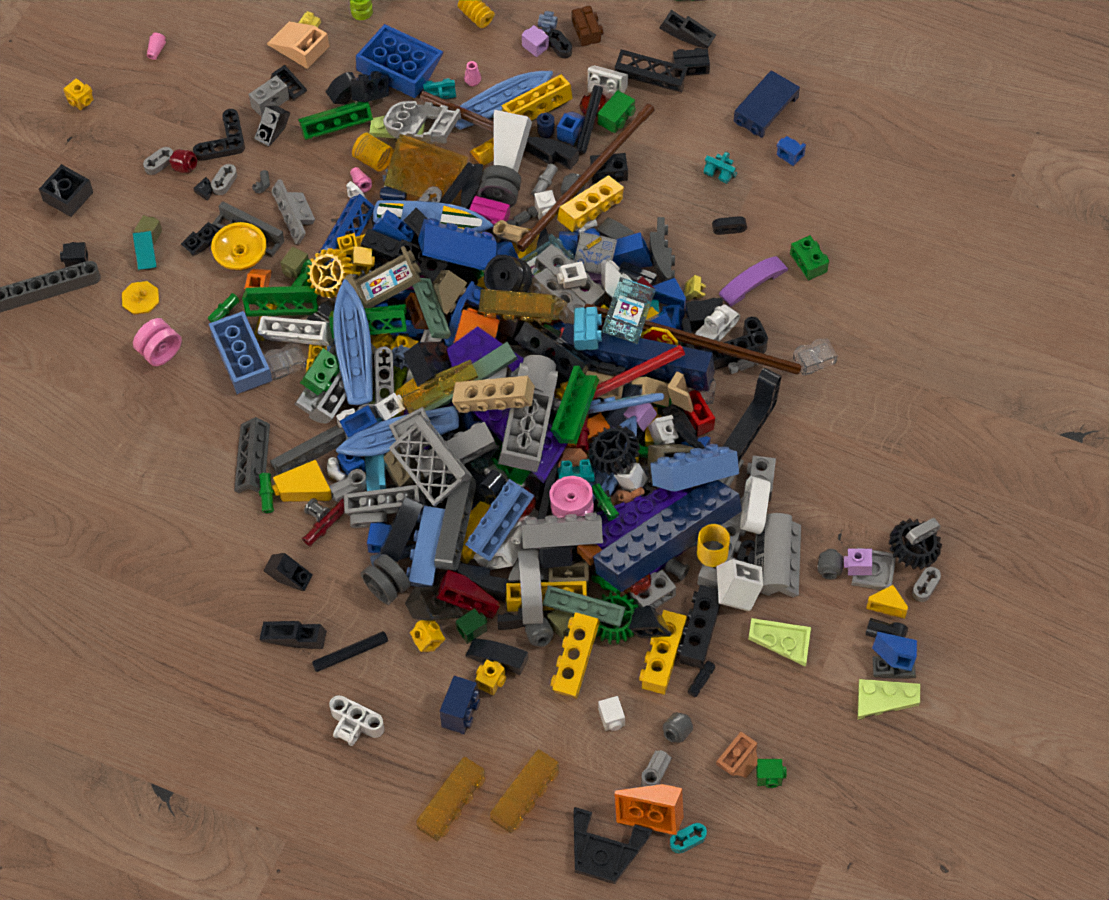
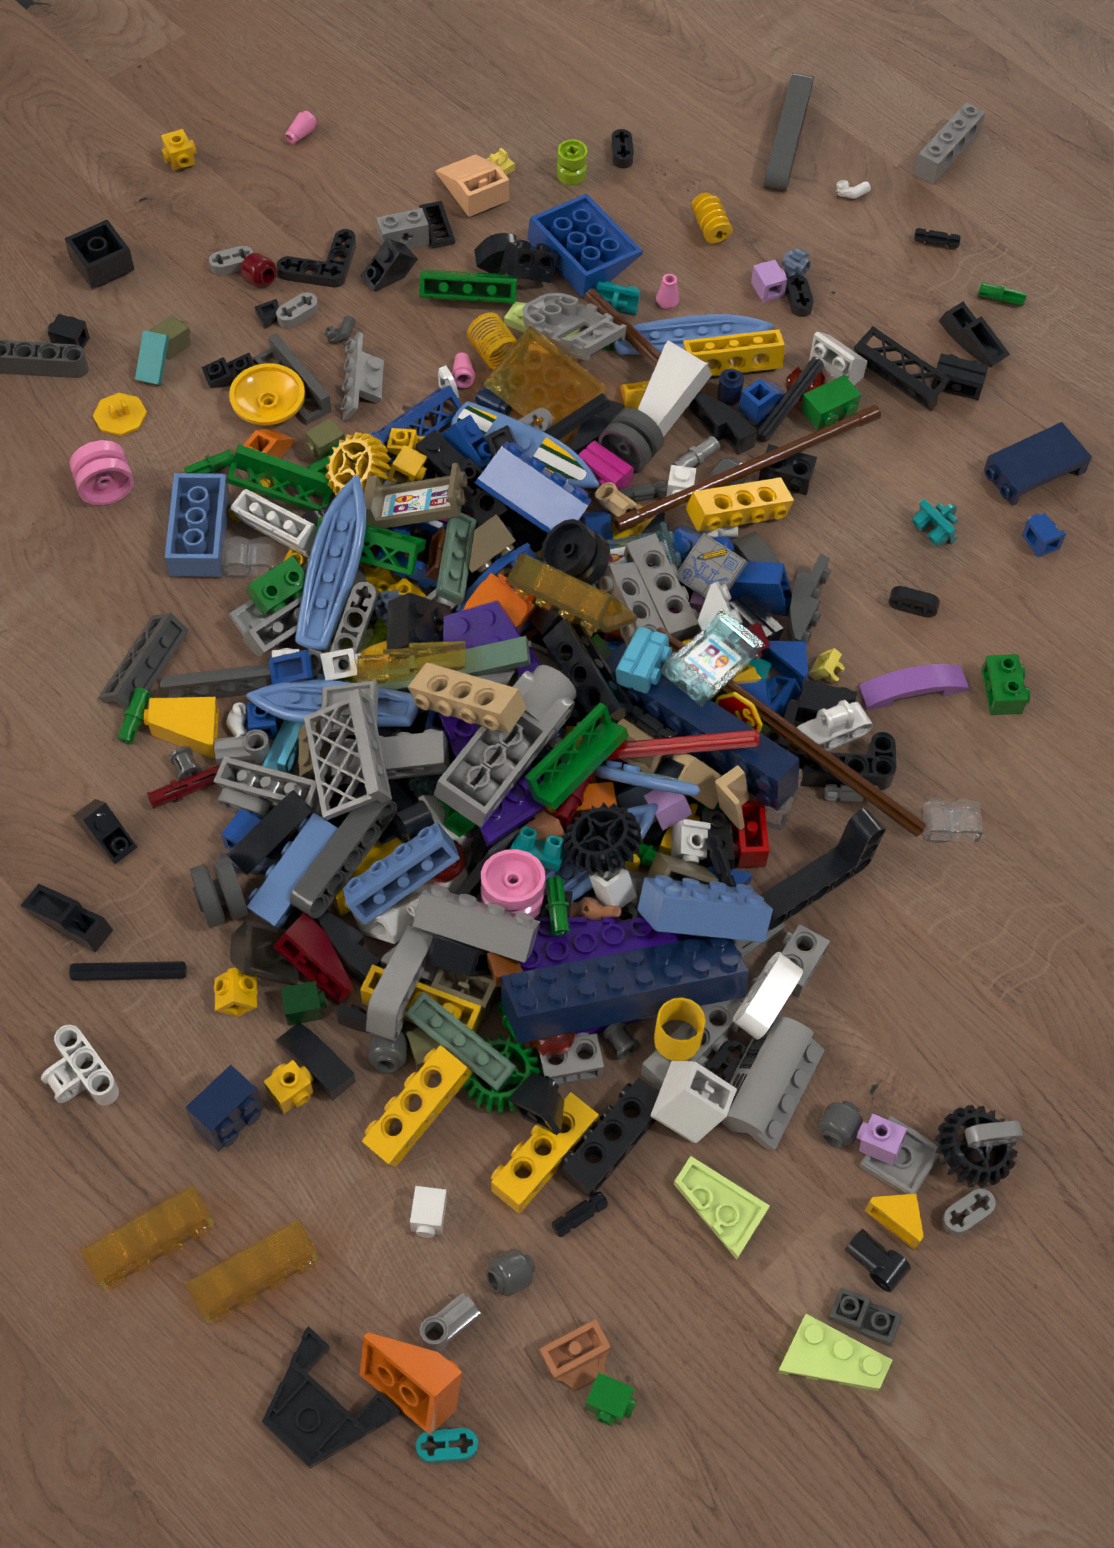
camera: 20 degrees right, 0 degrees up
white brick [557,261,587,289] -> none
reddish brown brick [571,6,604,46] -> none
blue slope [872,632,917,671] -> none

